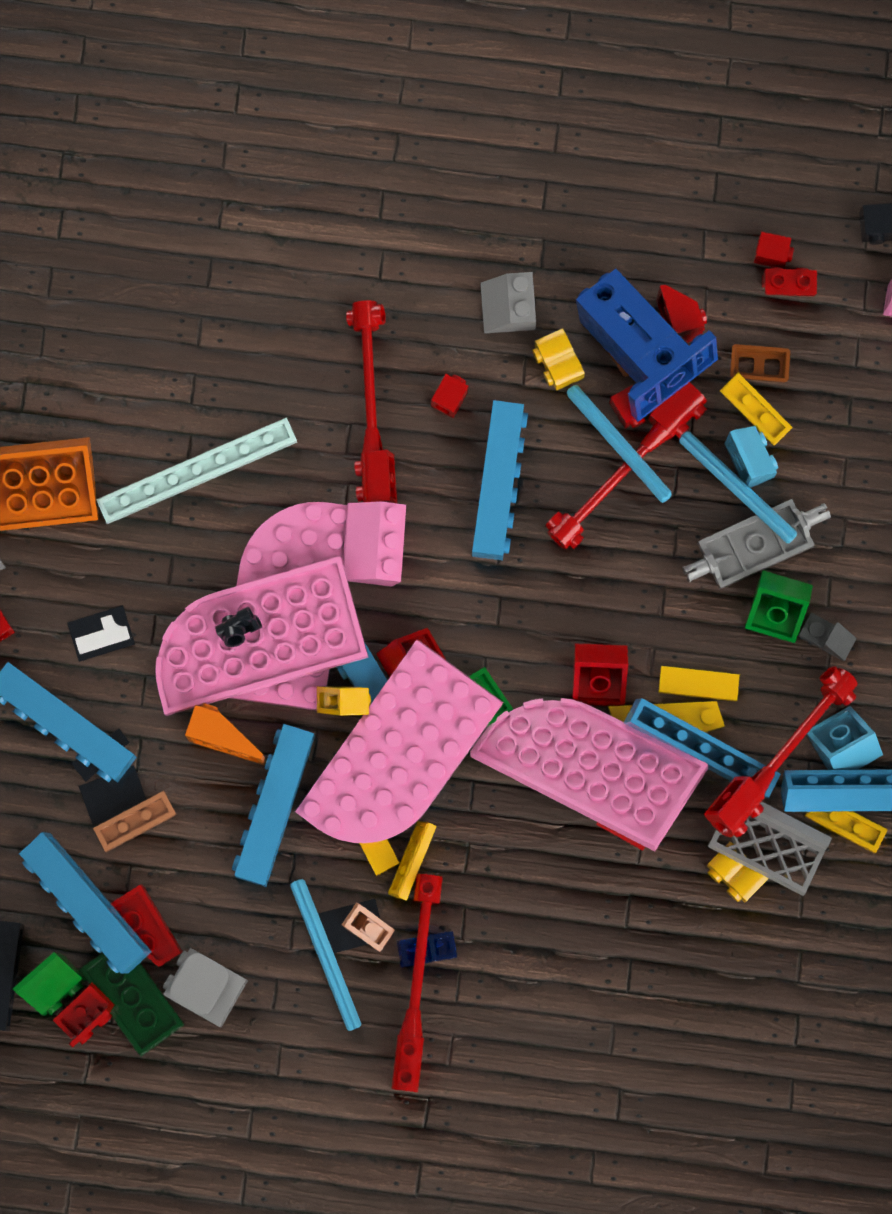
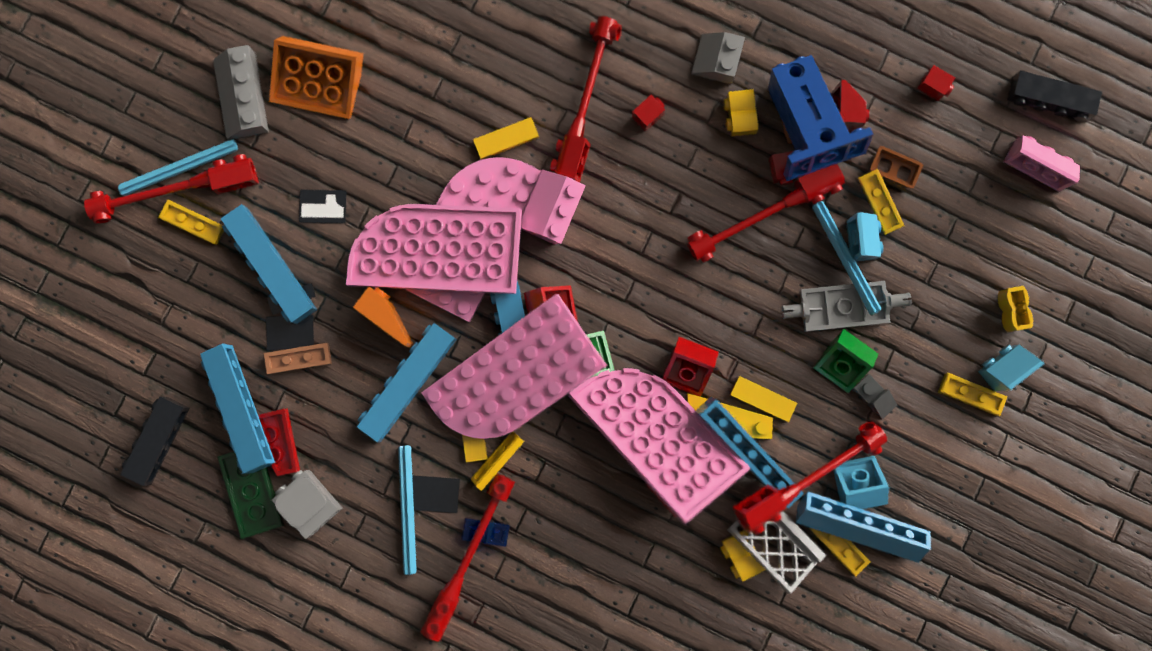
camera: 20 degrees right, 5 degrees up
green slope [13,952,85,1016] -> none
red bracket [53,982,115,1048] -> none
light aqua tile [96,417,297,524] -> none
black plate [215,607,262,647] -> none
yellow slope [317,686,371,716] -> none
slope [342,902,395,952] -> none
dark azure brick [472,400,528,561] -> none
medium azure axle [567,385,672,503] -> none
red bracket [762,267,817,296] -> none
none -> yellow tile [473,117,539,160]

